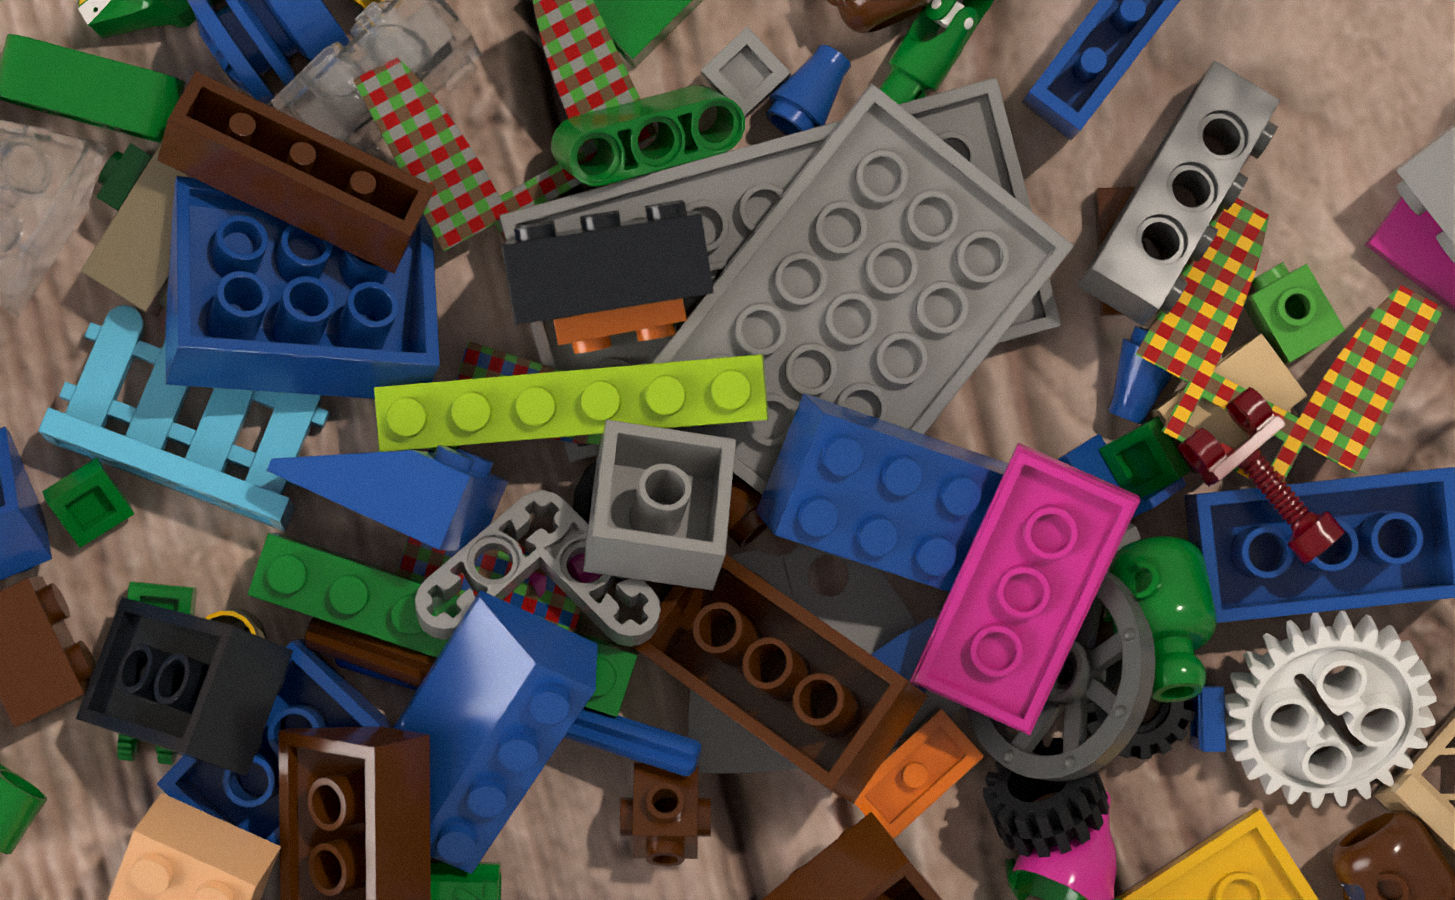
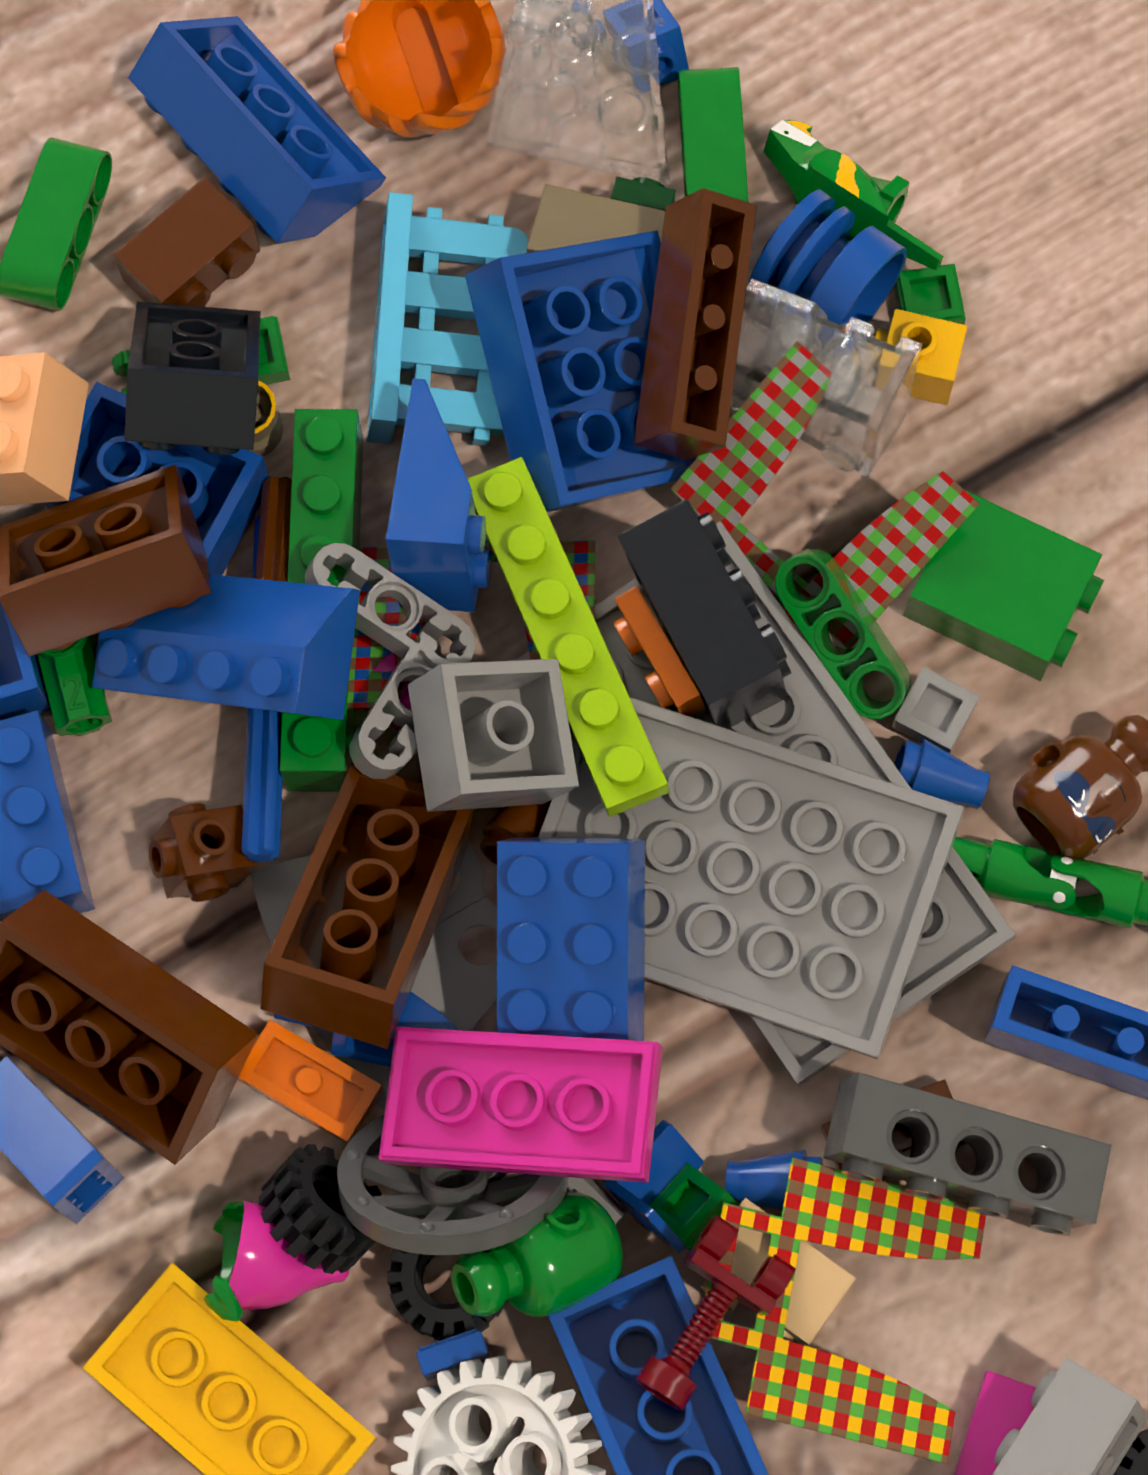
camera: 85 degrees right, 15 degrees down
green plate [42,458,135,548] -> none
bright green brick [1244,262,1346,364] -> none

